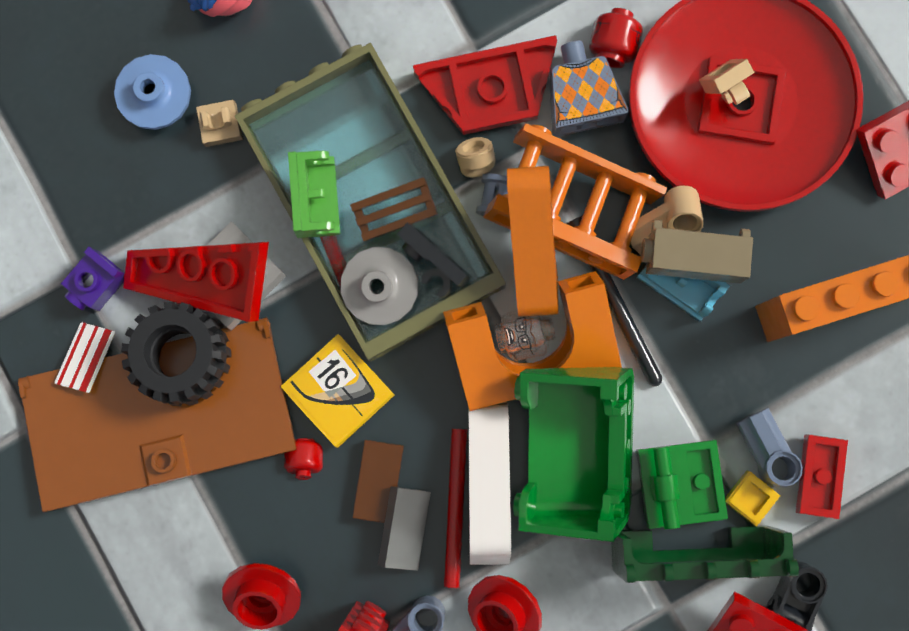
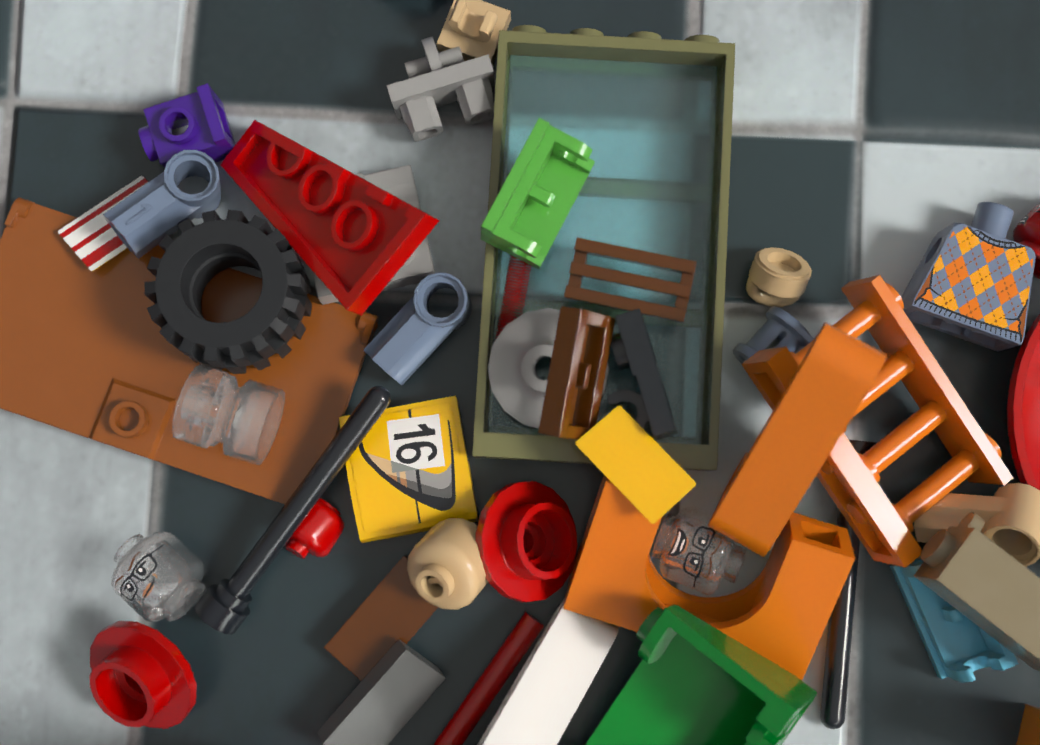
camera: 30 degrees right, 0 degrees up
red wing [413,35,558,135] -> none
none -> sand blue piece [103,150,222,259]
none -> clear head [111,531,205,622]
none -> clear wheel [172,364,285,466]
none -> black piece [195,386,391,635]
none -> sand blue piece [364,272,472,385]
none -> light grey hips [386,37,495,142]
none -> tan head [407,518,488,610]
none -> red piece [475,481,578,603]
none -> reddish brown tile [538,306,615,439]
none -> yellow sticker [575,406,696,524]

